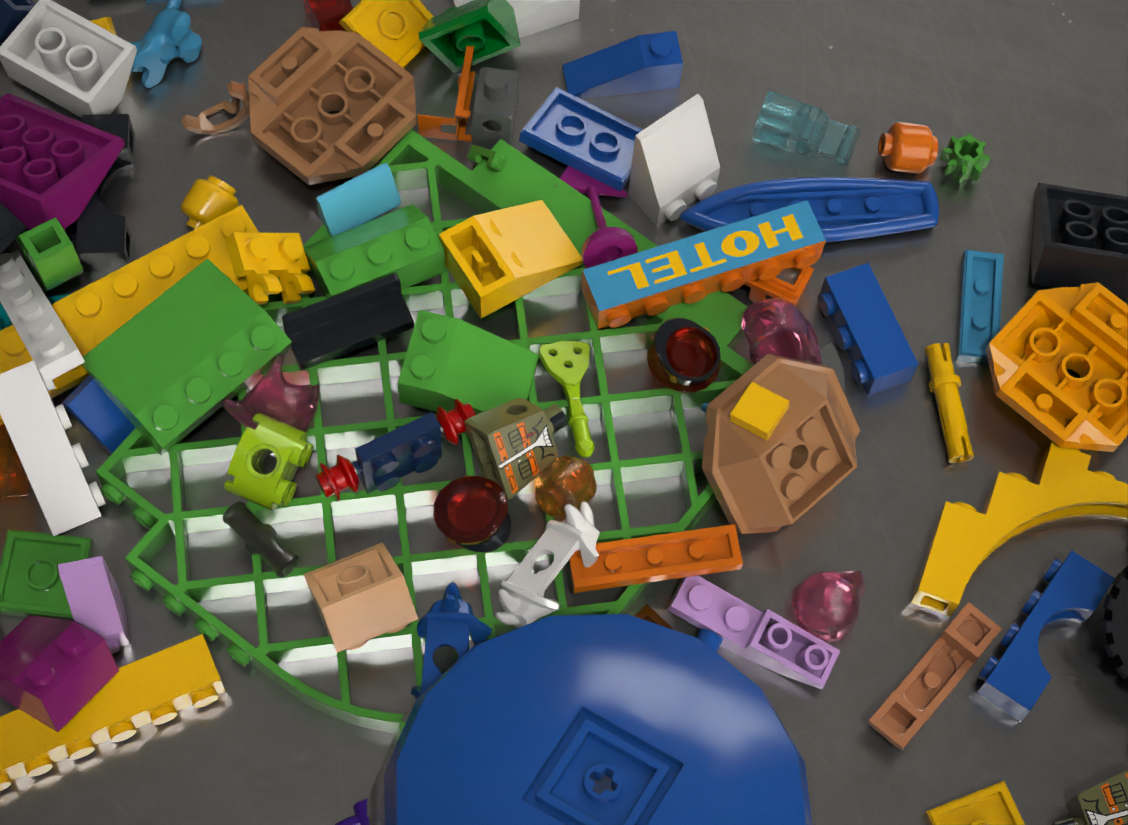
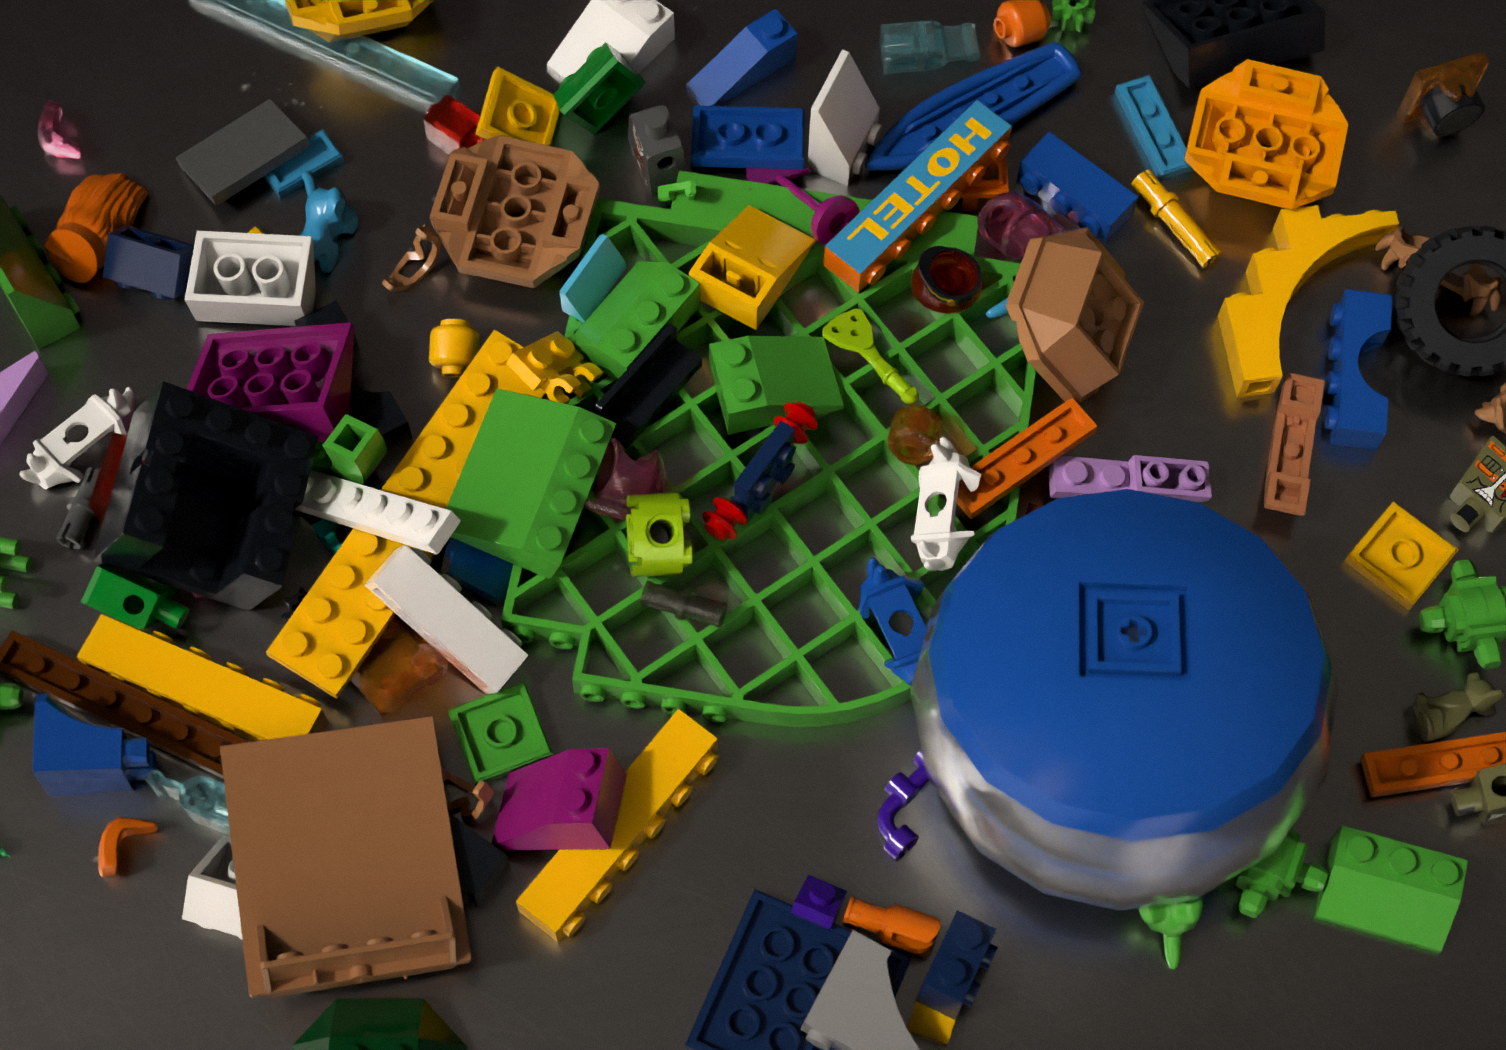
camera: 25 degrees left, 0 degrees up
lavender slope [58,556,130,654] -> none
light nougat slope [303,542,418,653] -> none
orange piece [417,46,476,142] -> none
clear red piece [433,476,511,553] -> none
olive torso [464,398,567,500] -> none
yellow tile [730,382,789,441] -> none
clear pink piece [791,570,865,642] -> none

